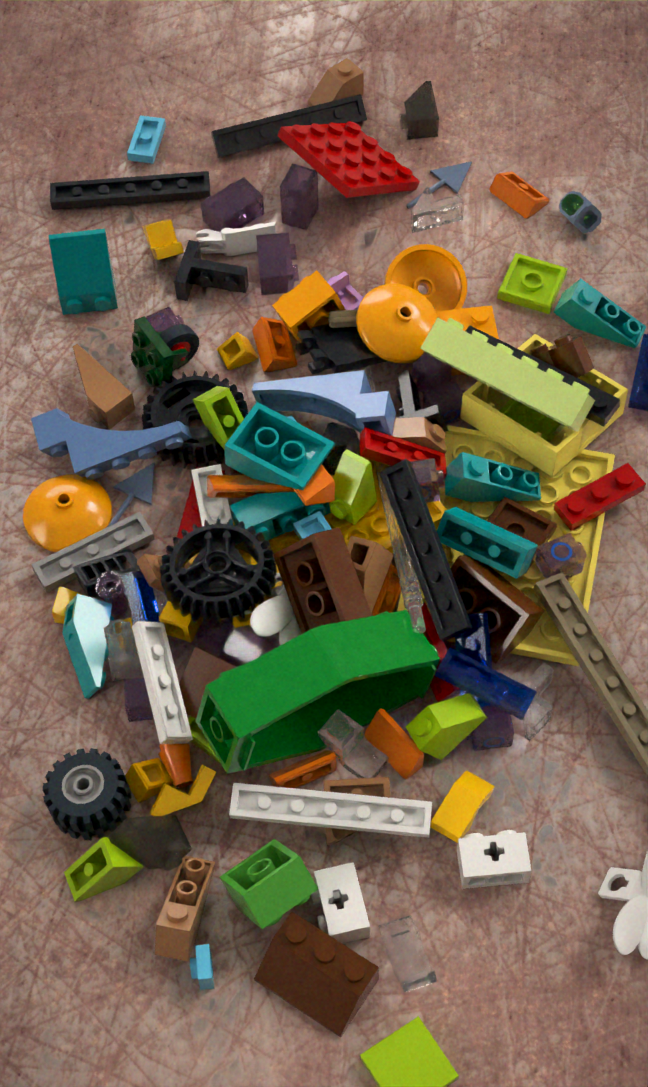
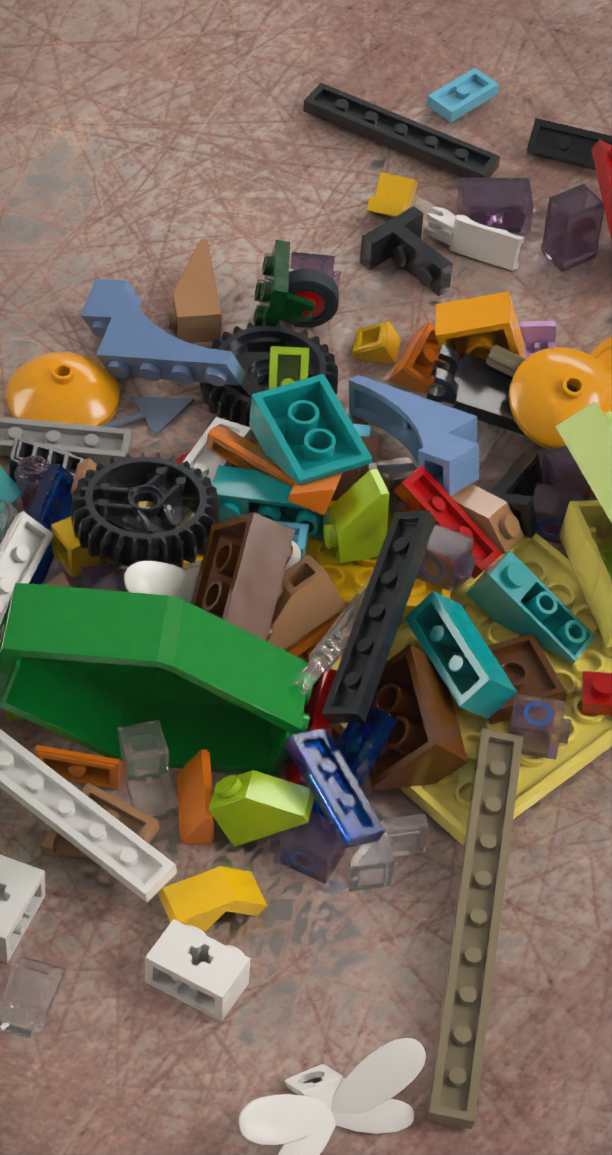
camera: 30 degrees right, 10 degrees down
teal slope [48,229,118,315] -> none
clear purple brick [256,233,299,295] -> none

